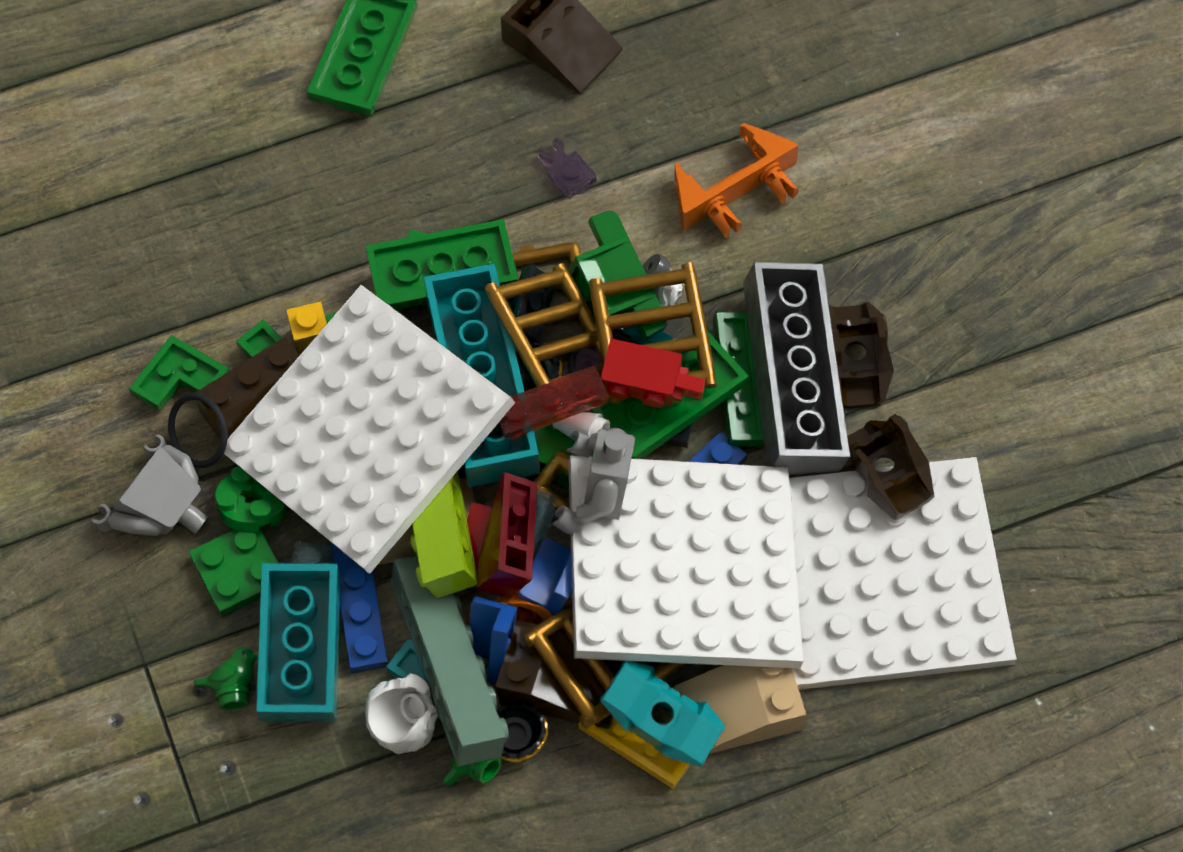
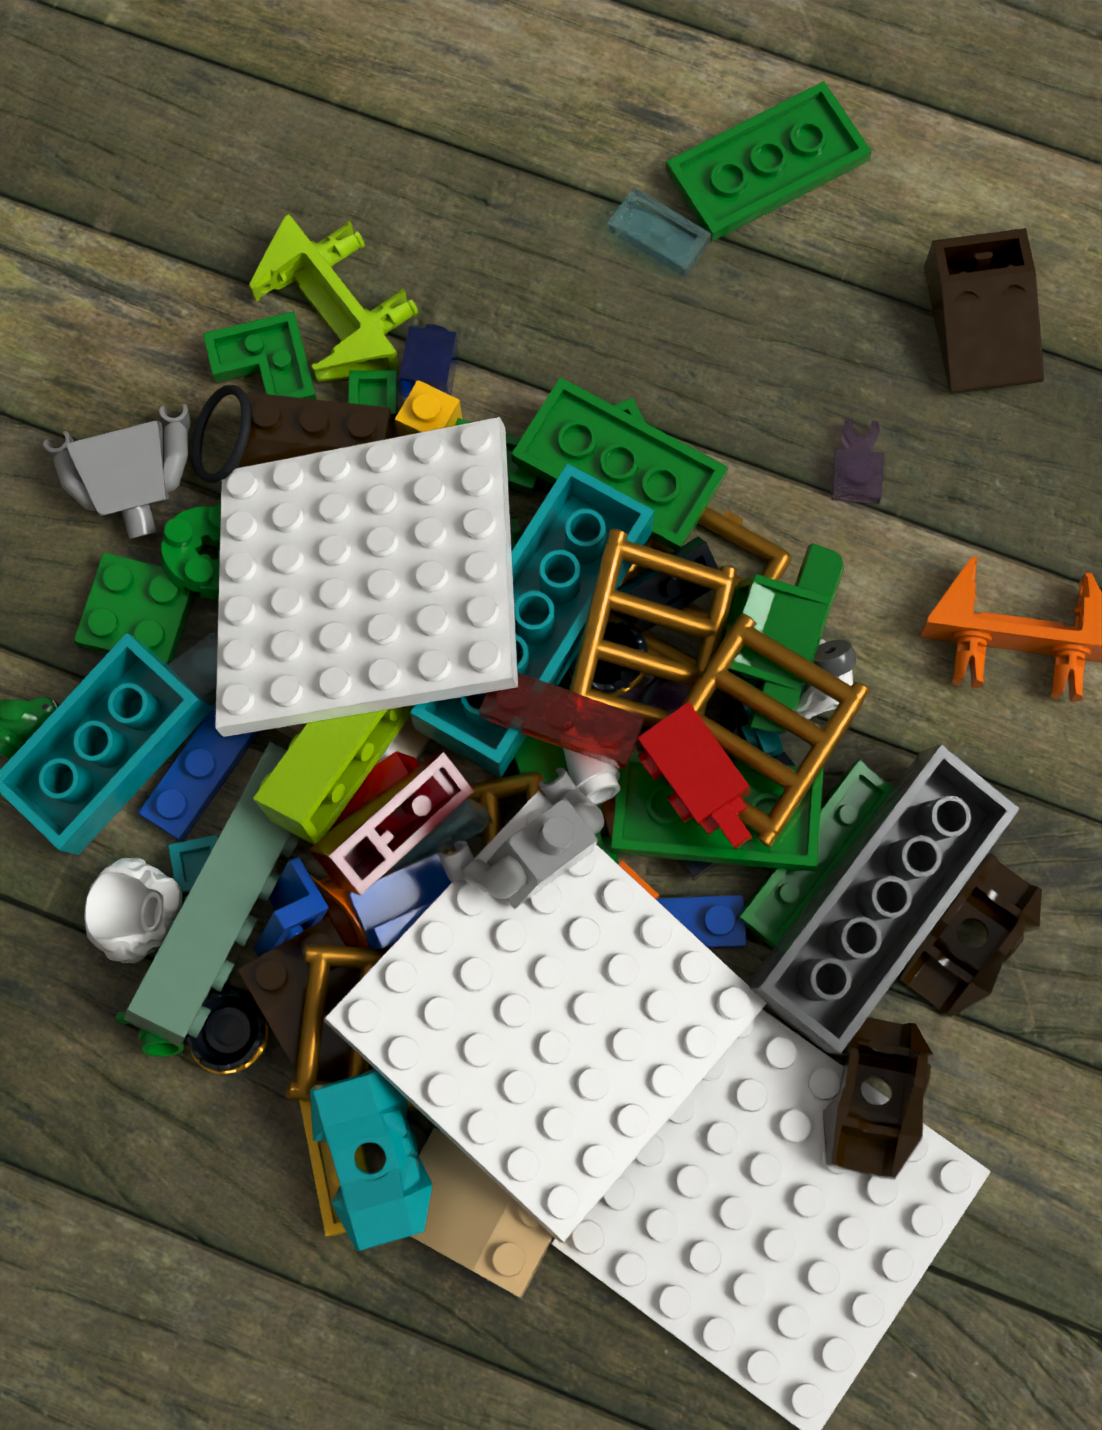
camera: 45 degrees right, 10 degrees up
none -> lime hose [249,214,419,382]
none -> clear blue brick [400,324,459,398]
none -> clear light blue plate [608,187,711,277]

